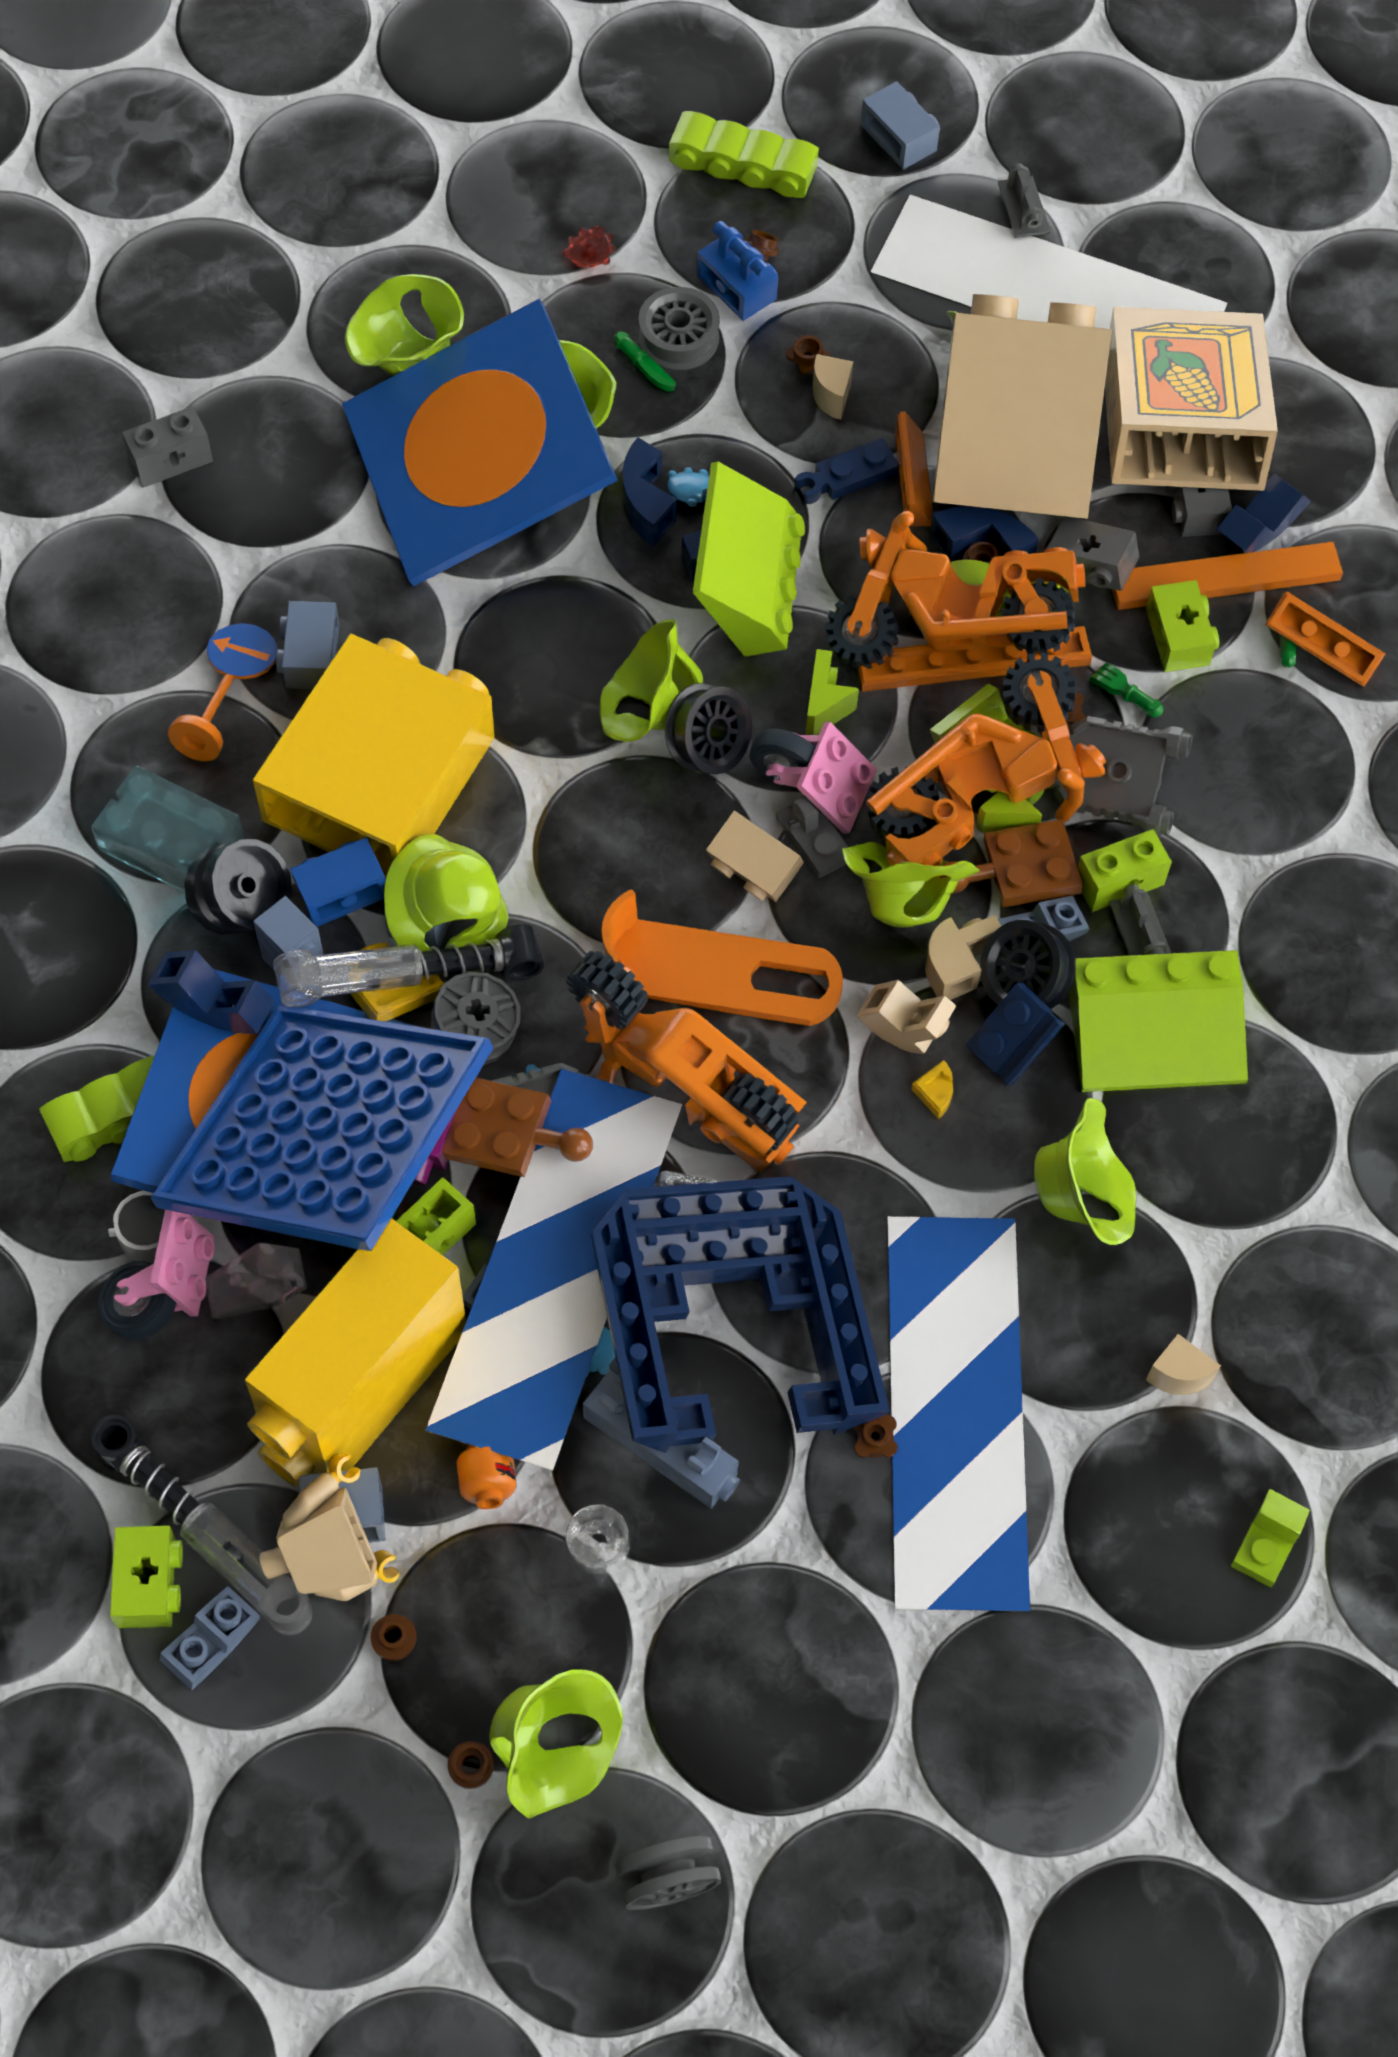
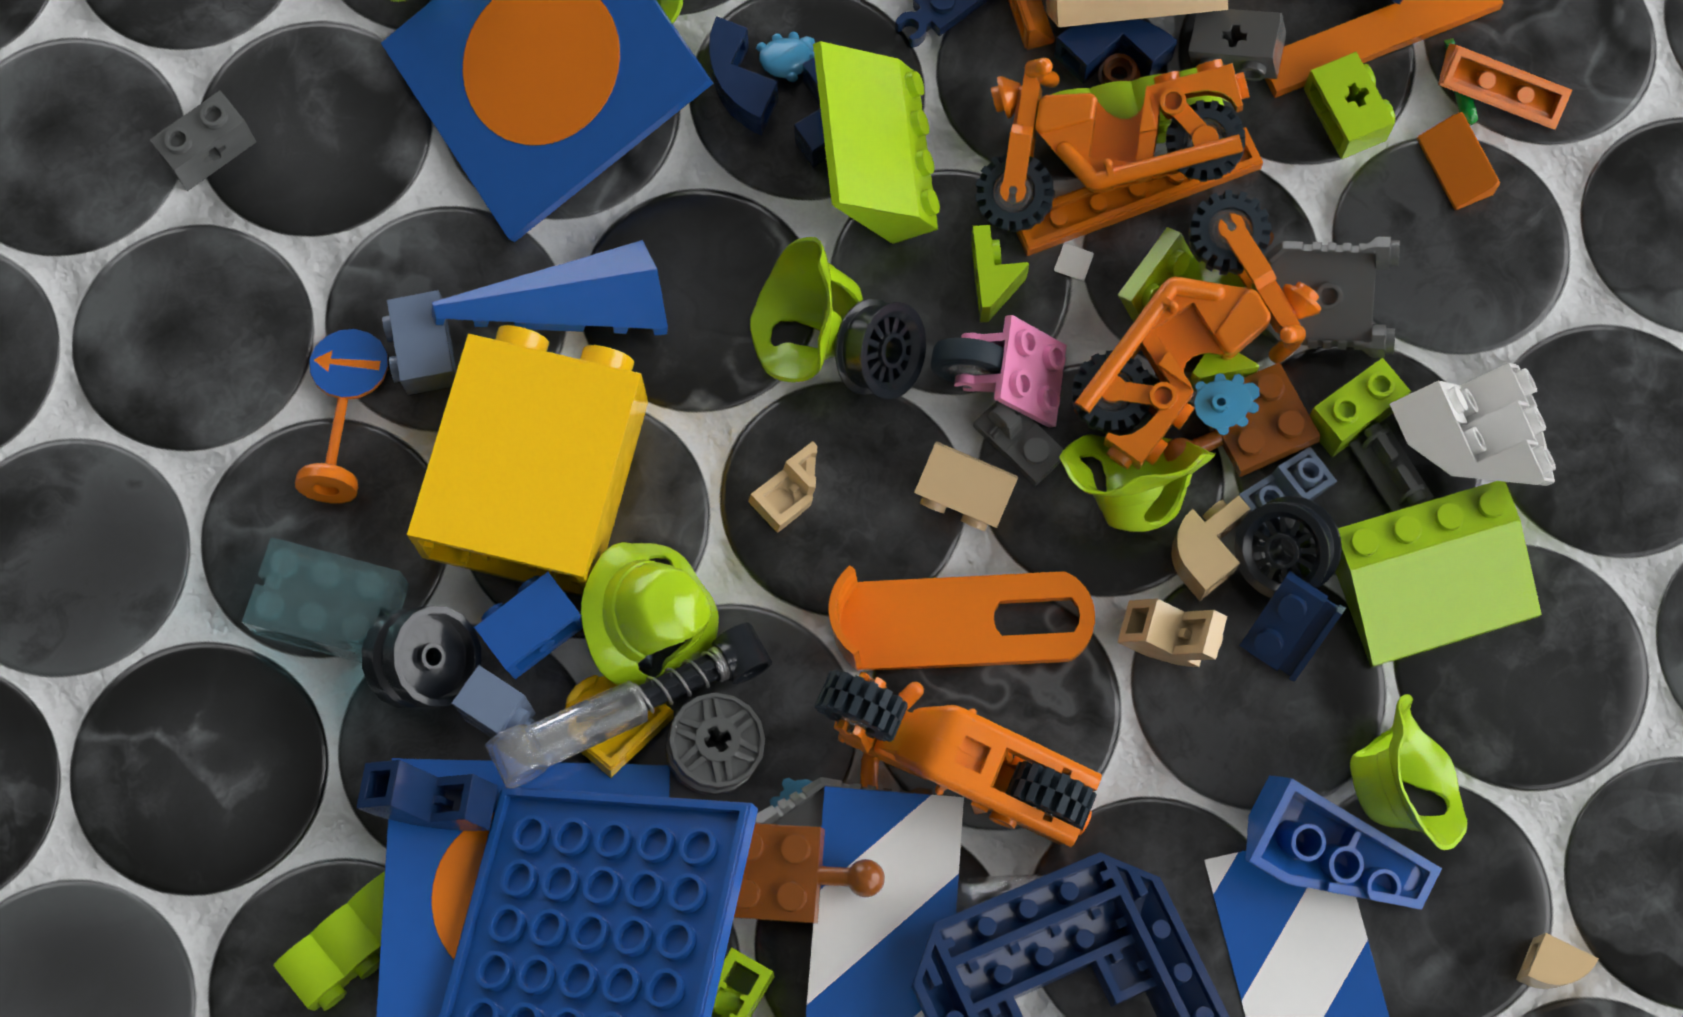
camera: 10 degrees left, 10 degrees up
yellow tile [911,1060,953,1119] -> none
green piece [1089,663,1163,718] -> none
none -> blue wedge [432,240,668,336]
none -> tan slope [748,441,817,533]
none -> white sticker [1054,243,1094,281]
none -> dark azure piece [1194,373,1260,435]
none -> blue wedge [1245,775,1442,910]
none -> white brick [1390,363,1556,486]
none -> orange slope [1417,112,1500,211]

